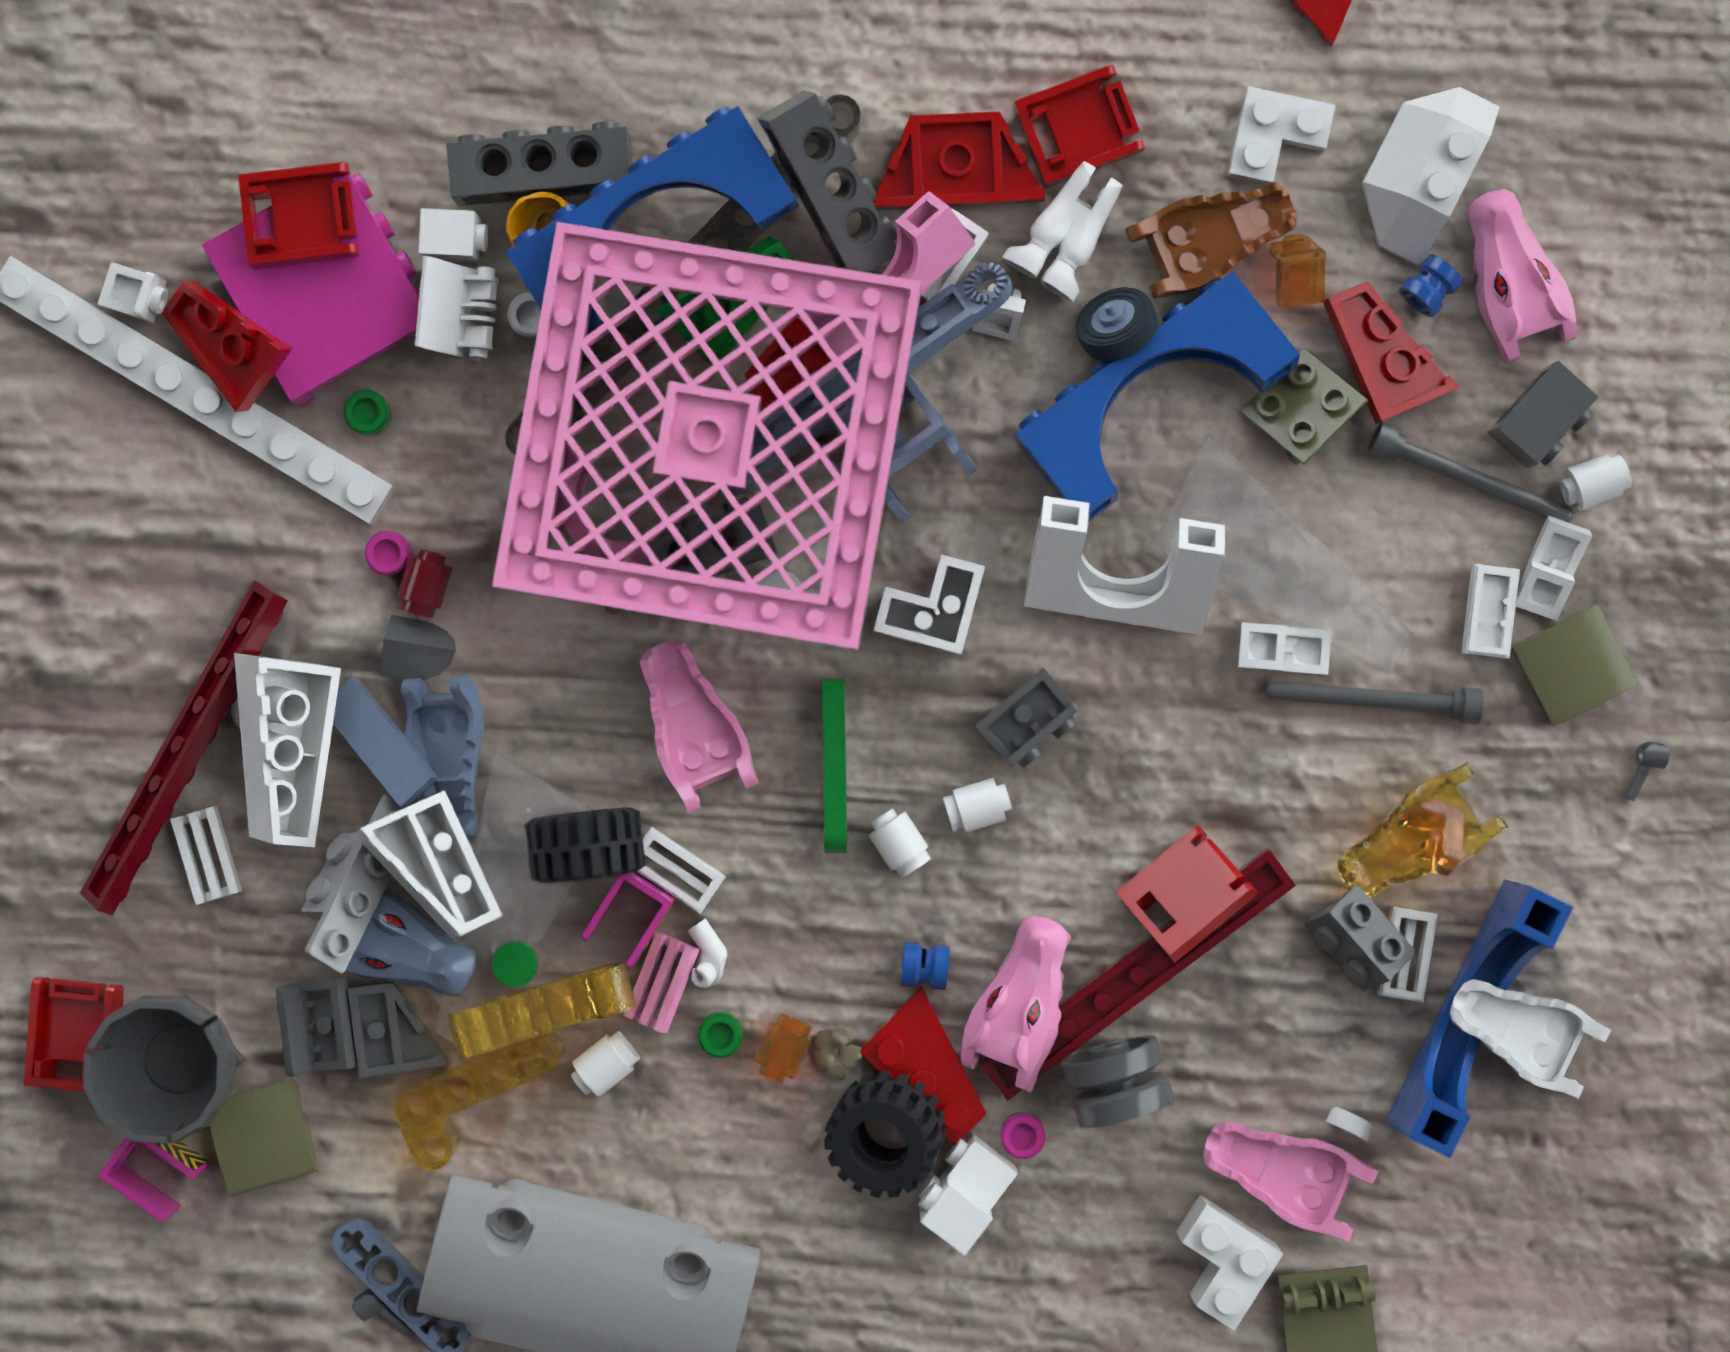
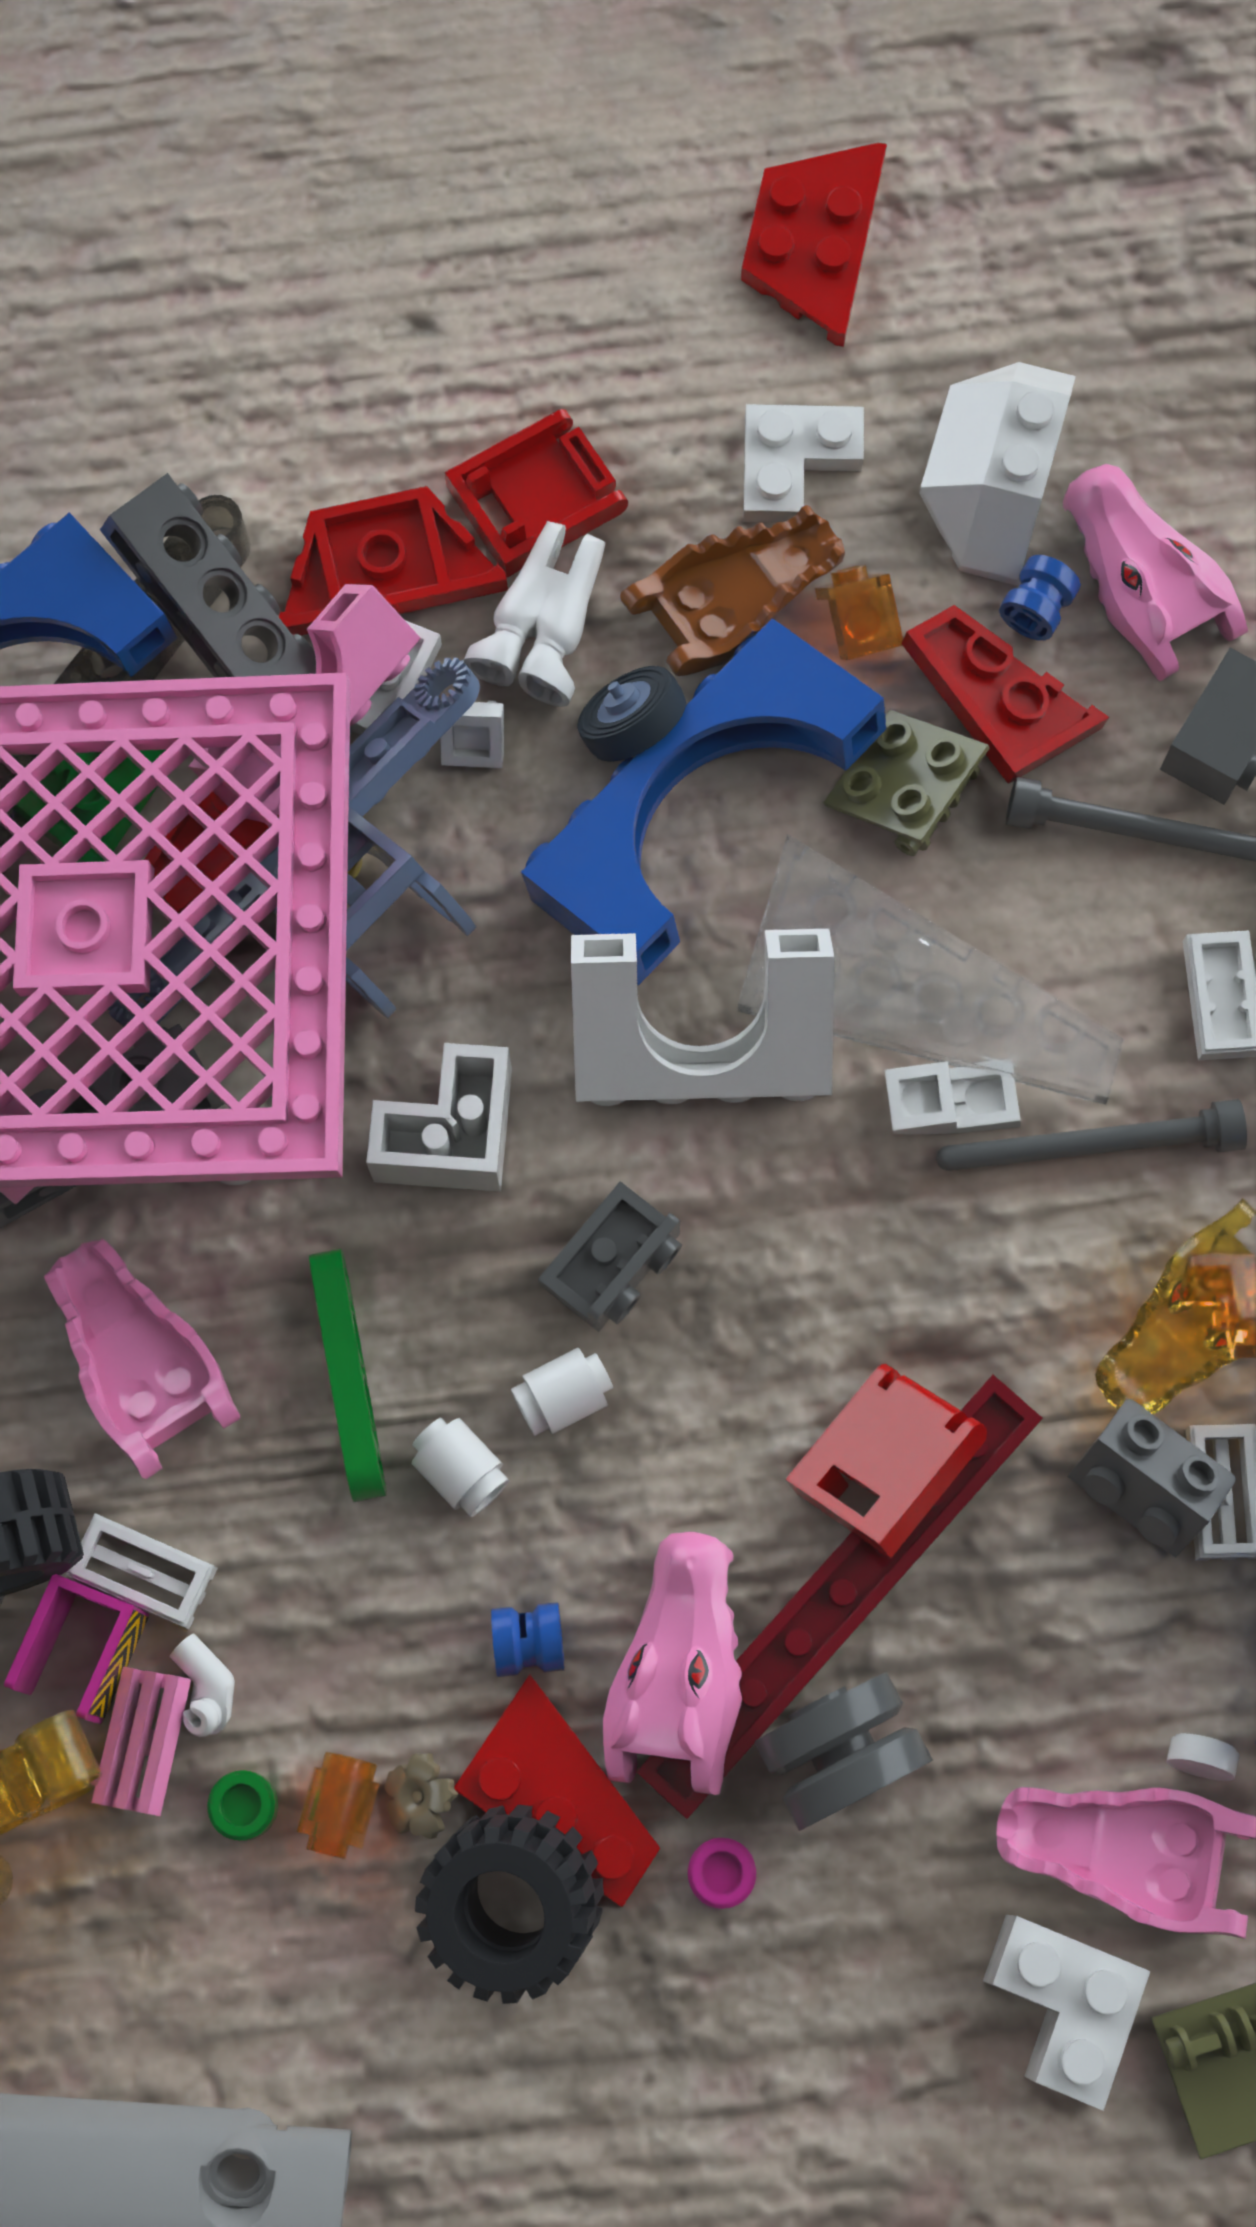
camera: 15 degrees left, 15 degrees down
white brick [571,1031,640,1097] -> none
white brick [918,1133,1018,1256] -> none

